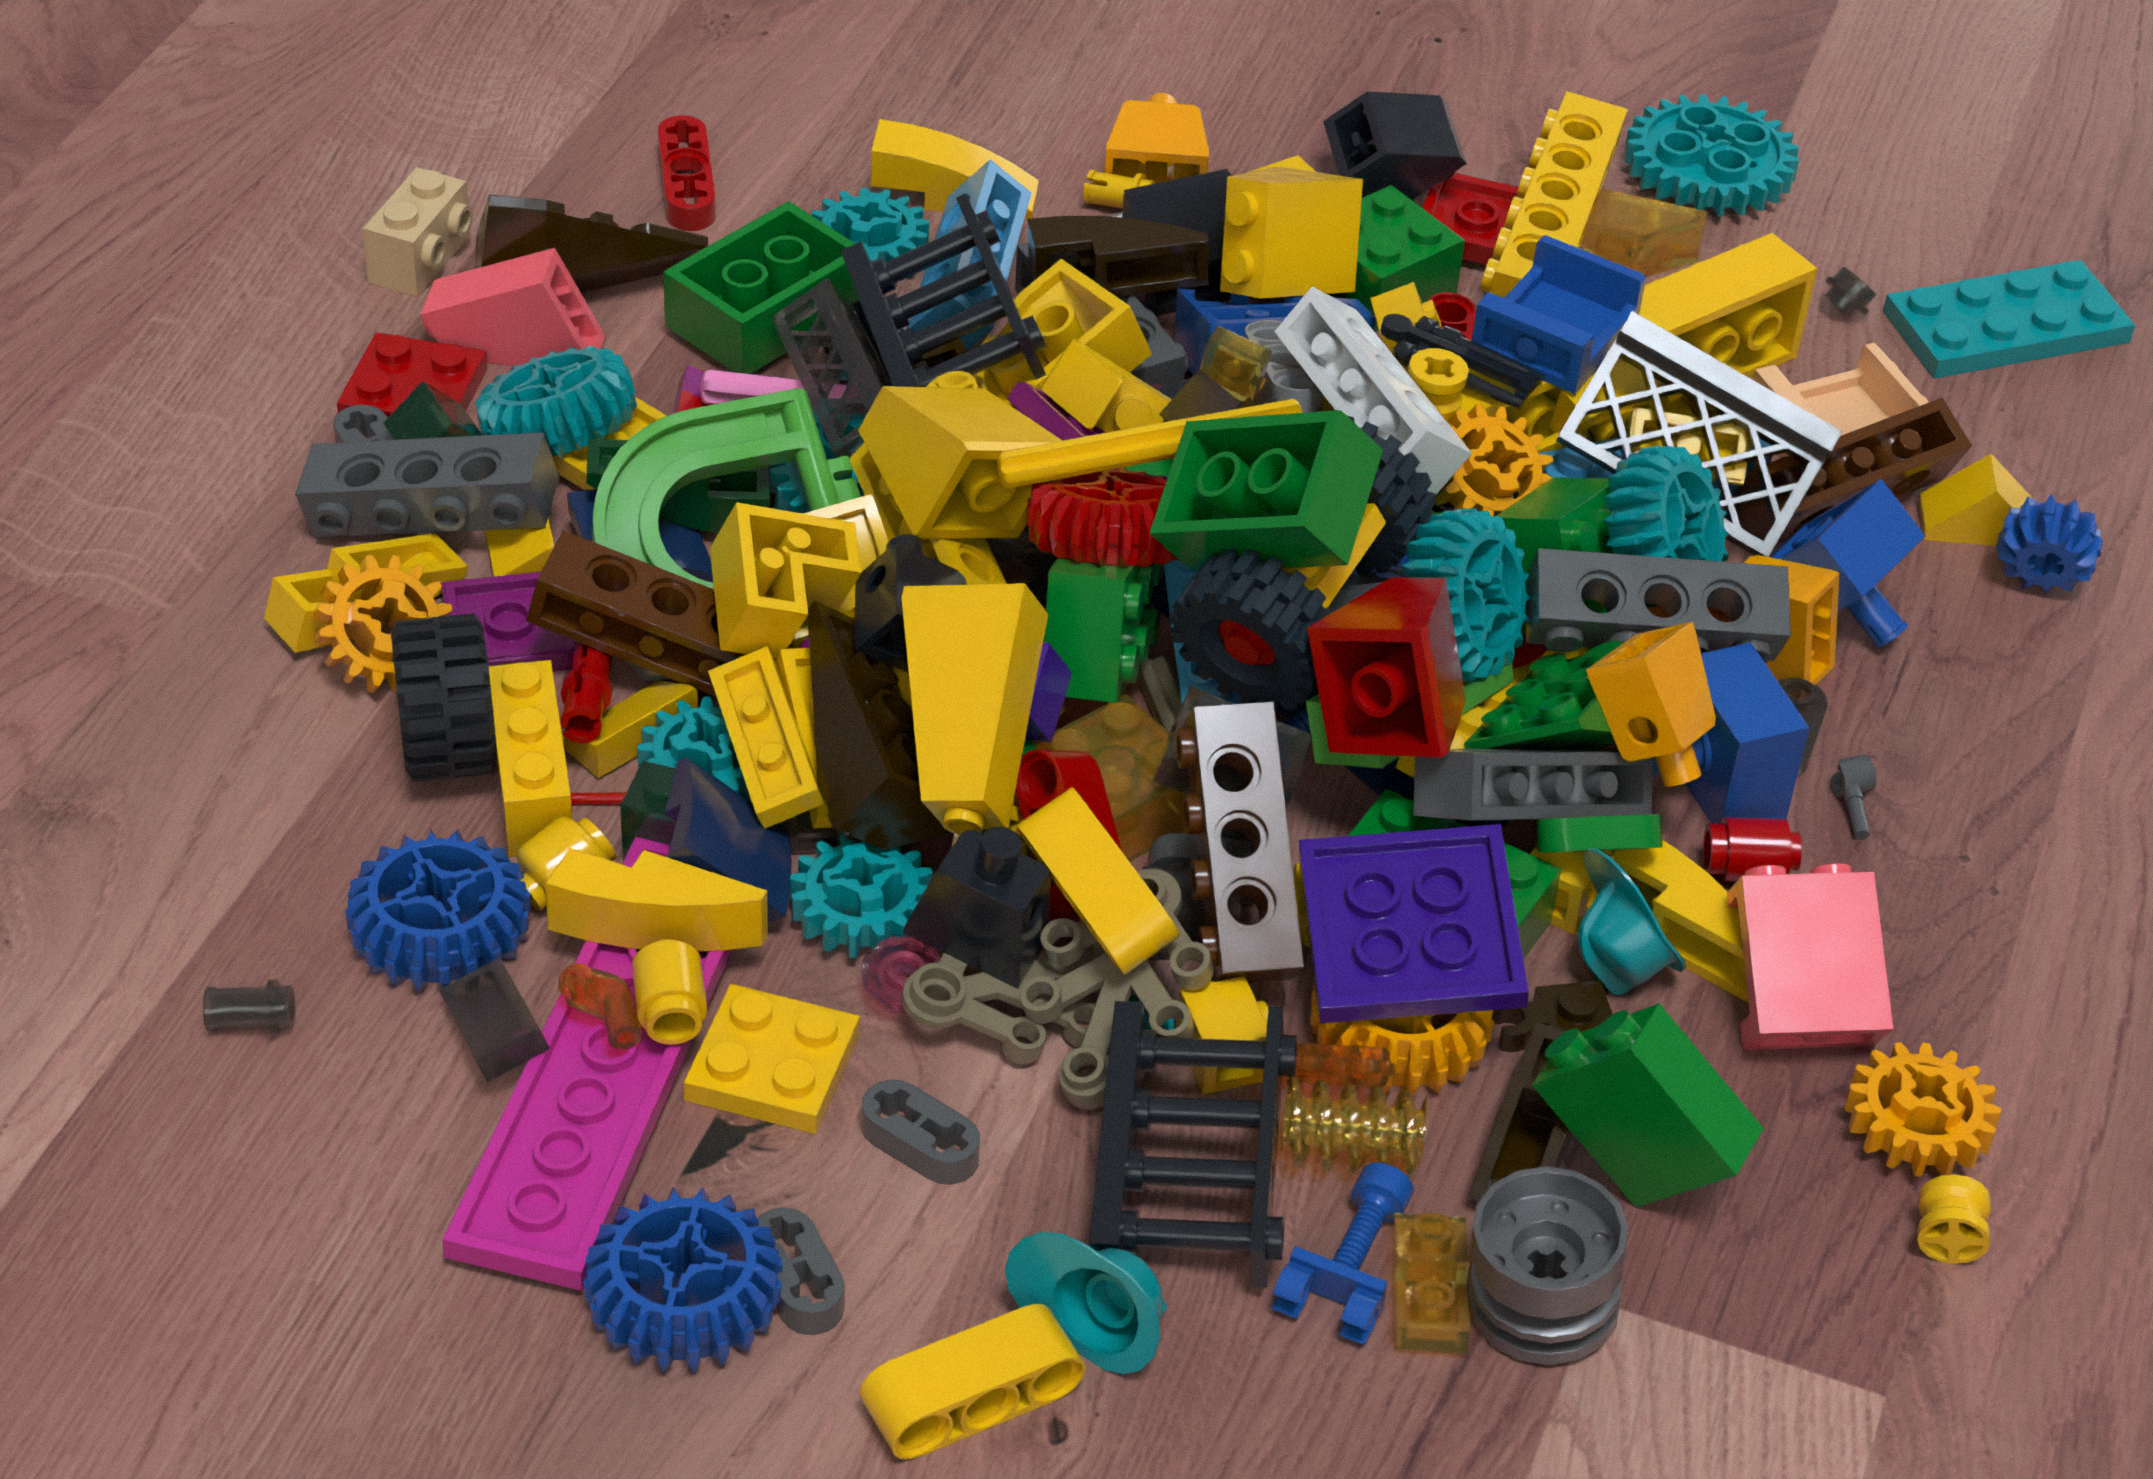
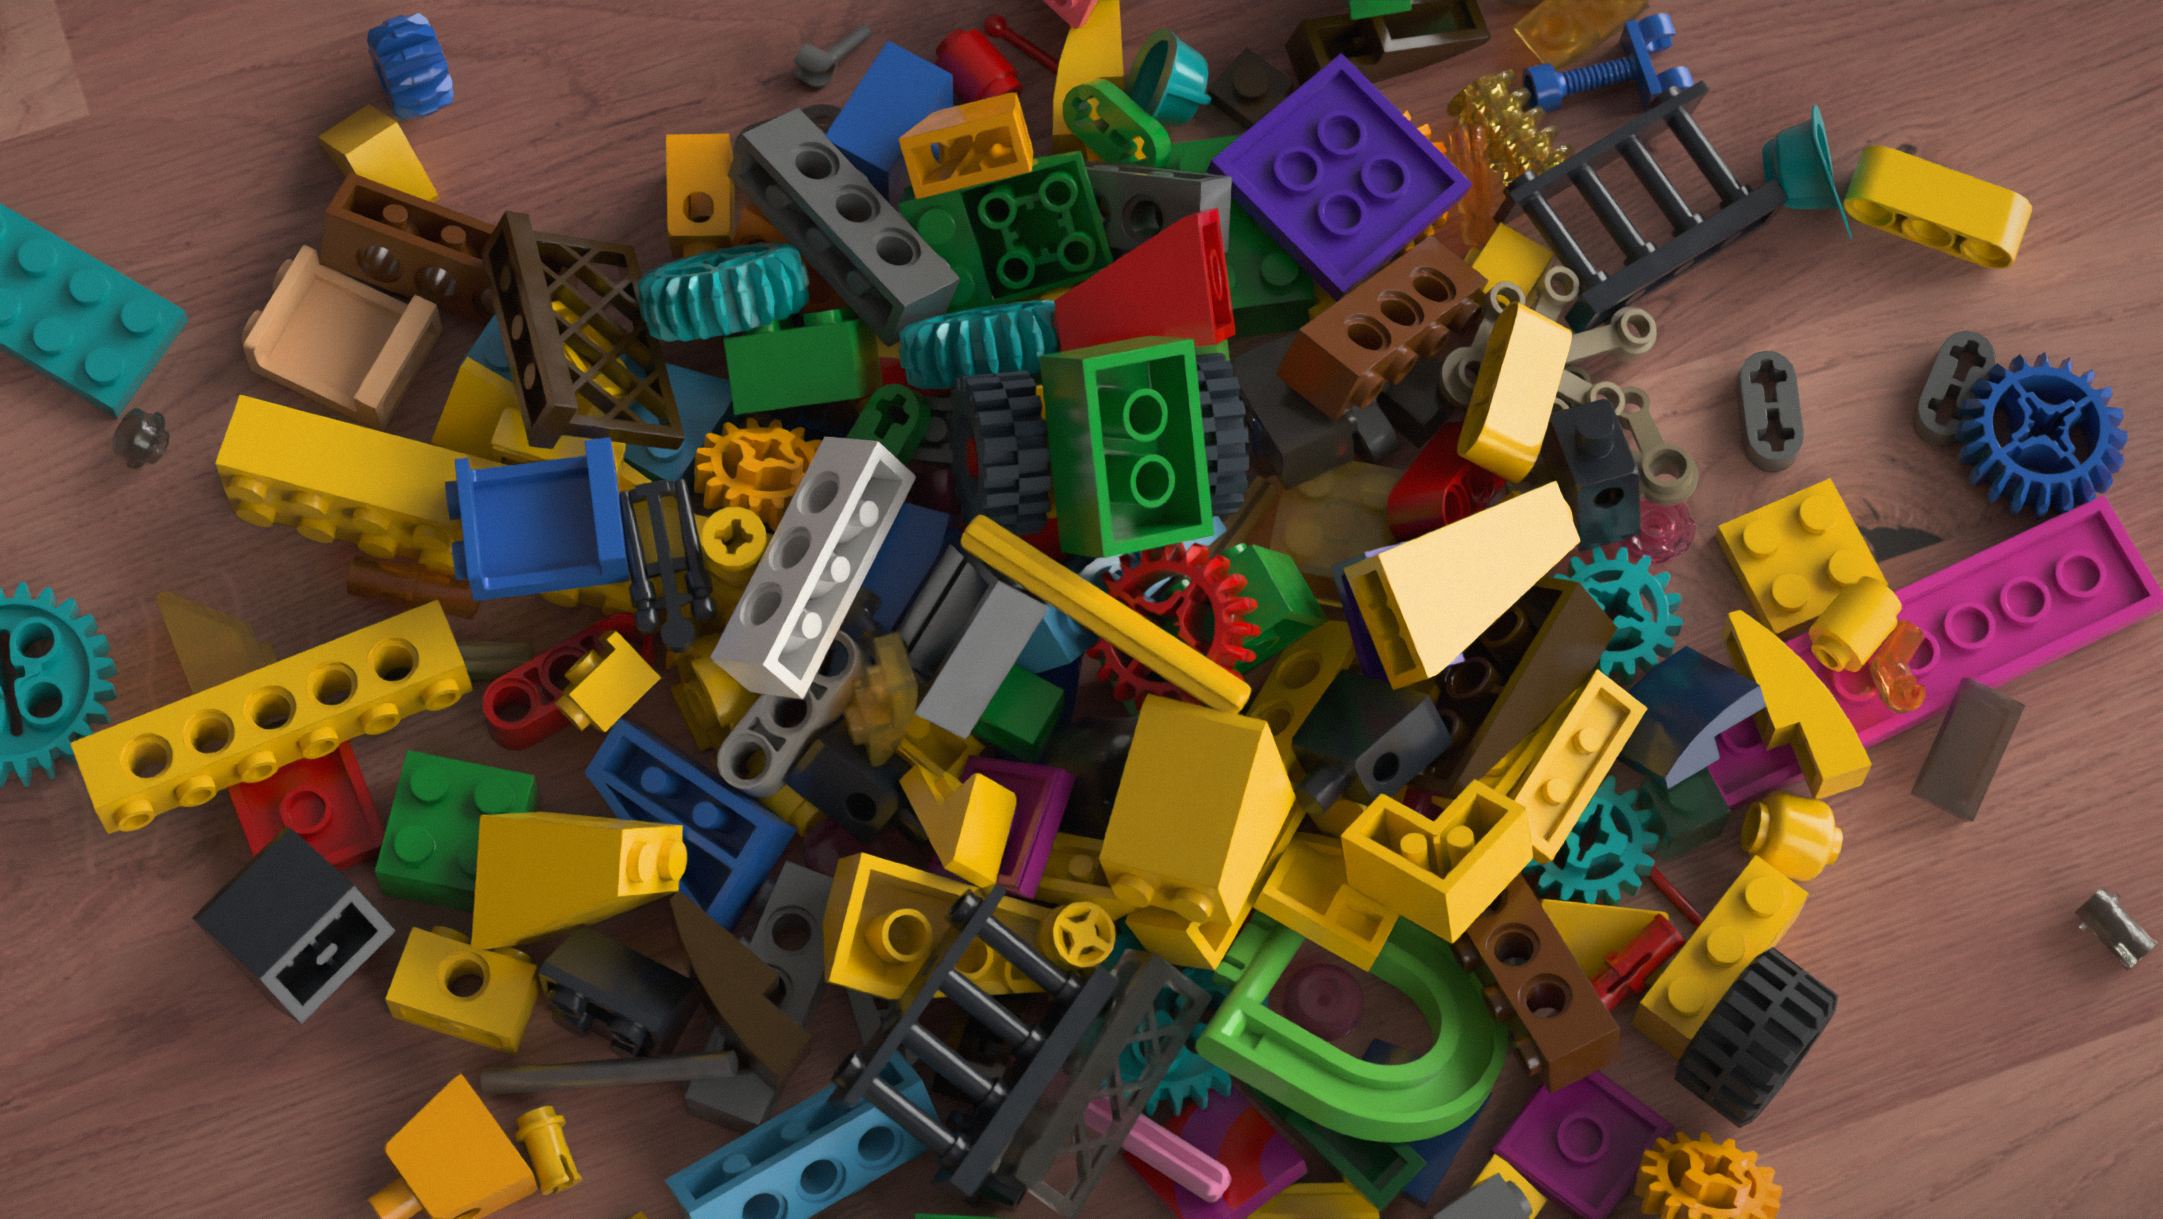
camera: 130 degrees left, 25 degrees up
blue gear [345,829,531,993] -> none
blue brick [1770,479,1925,649] -> none

